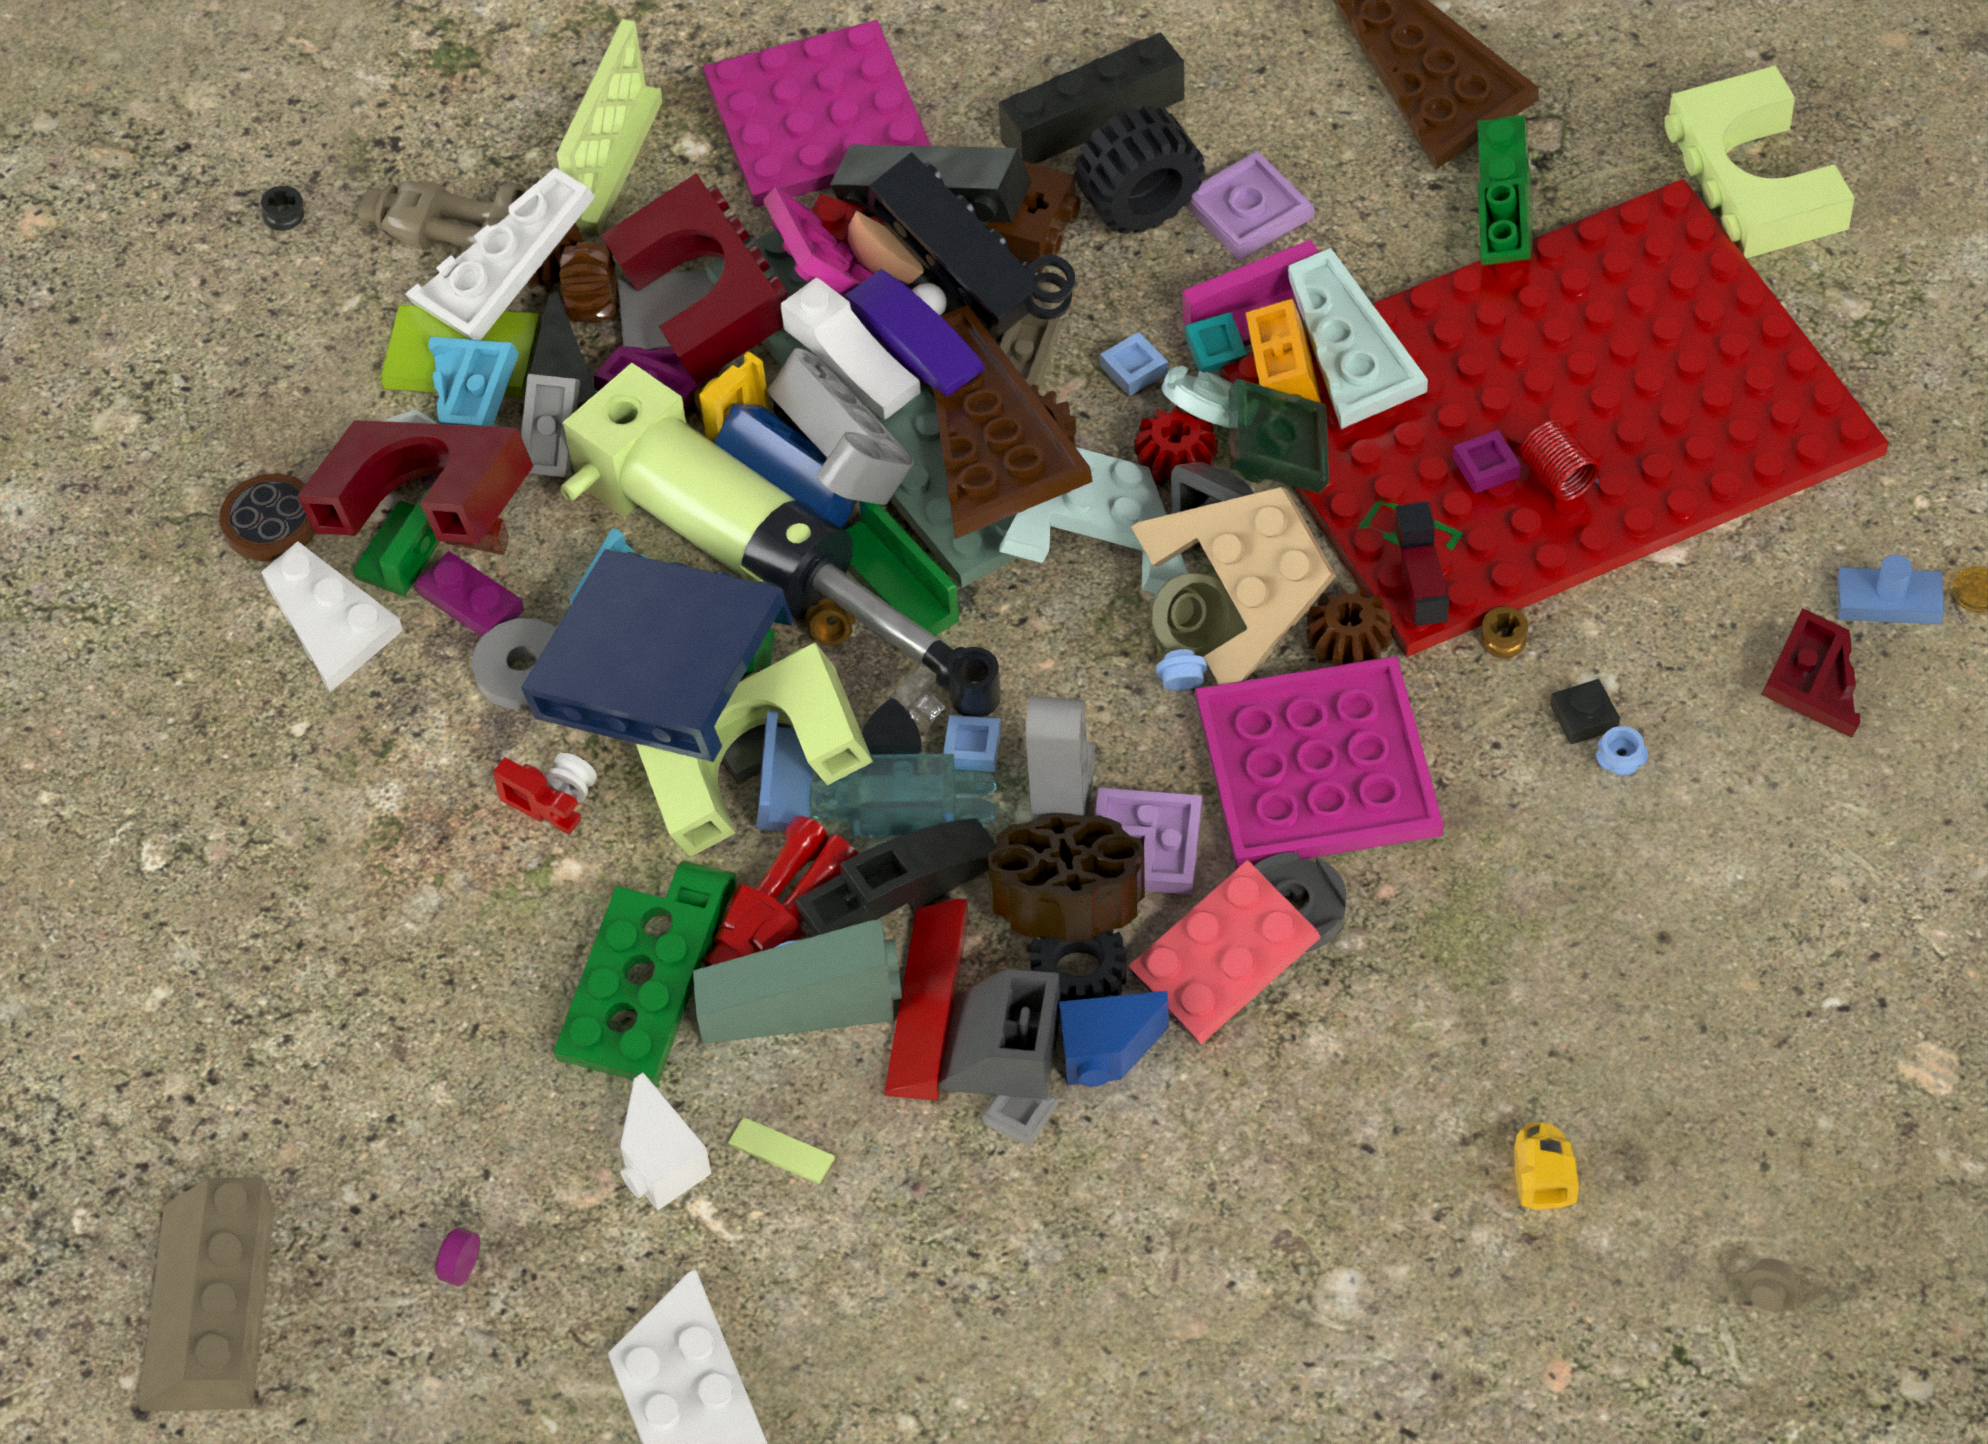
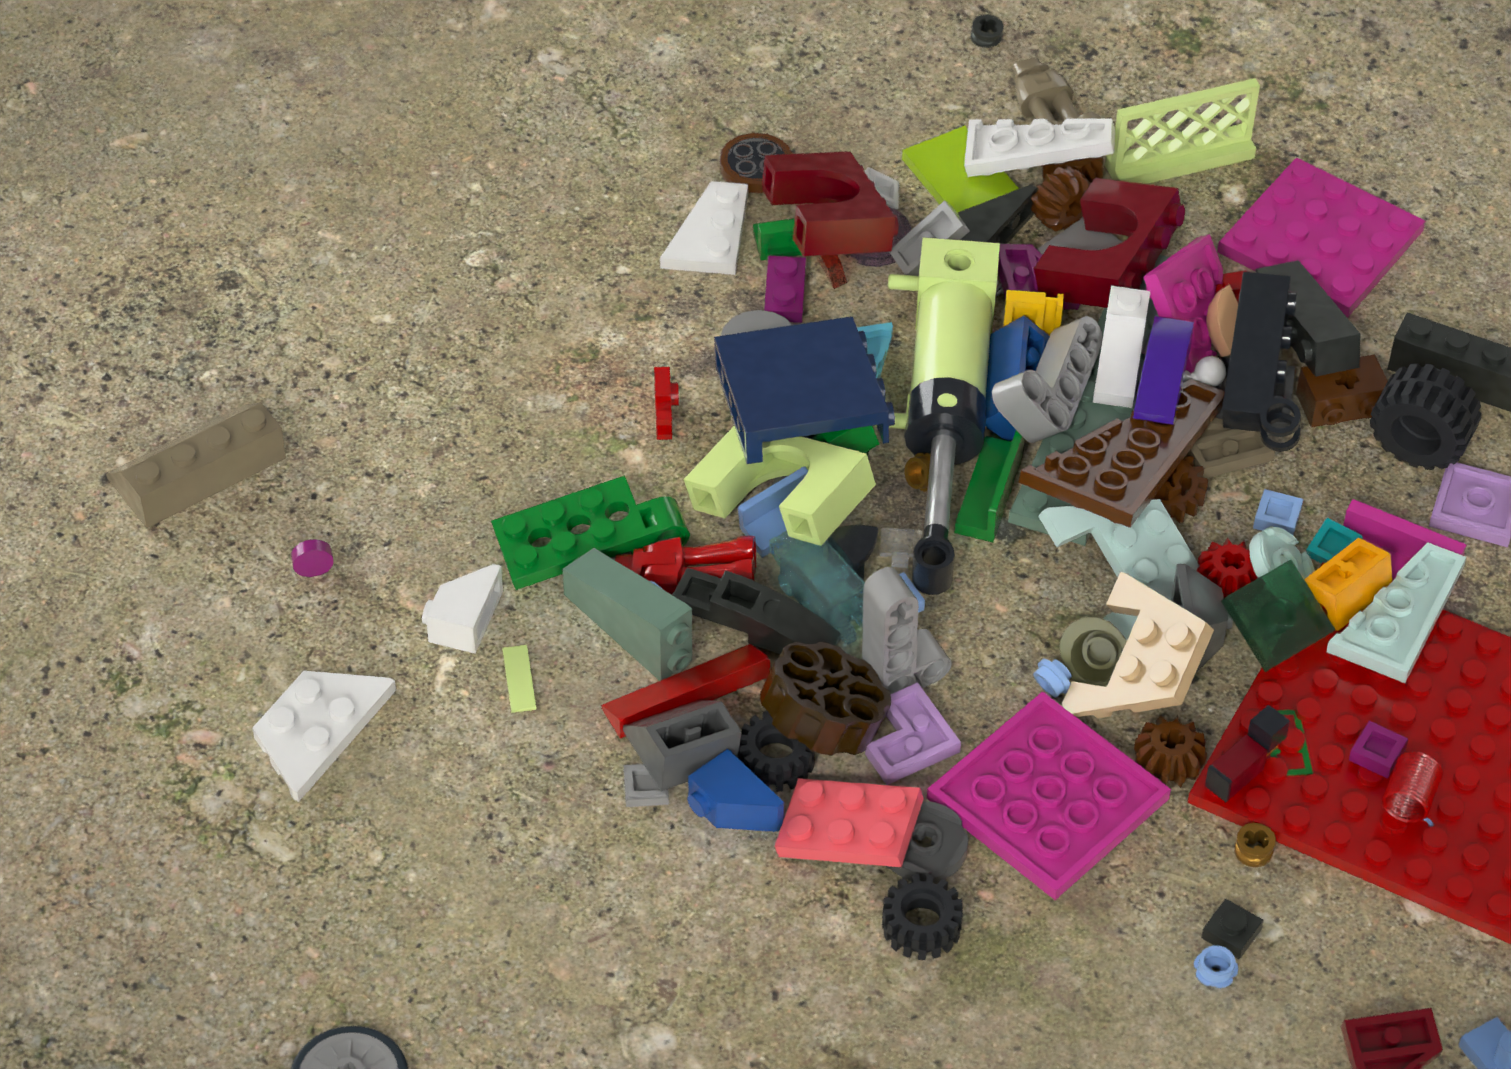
camera: 50 degrees right, 5 degrees down
medium azure wing [428,337,519,427] -> none
white bush [545,753,597,802] -> none
none -> black tyre [882,874,963,960]

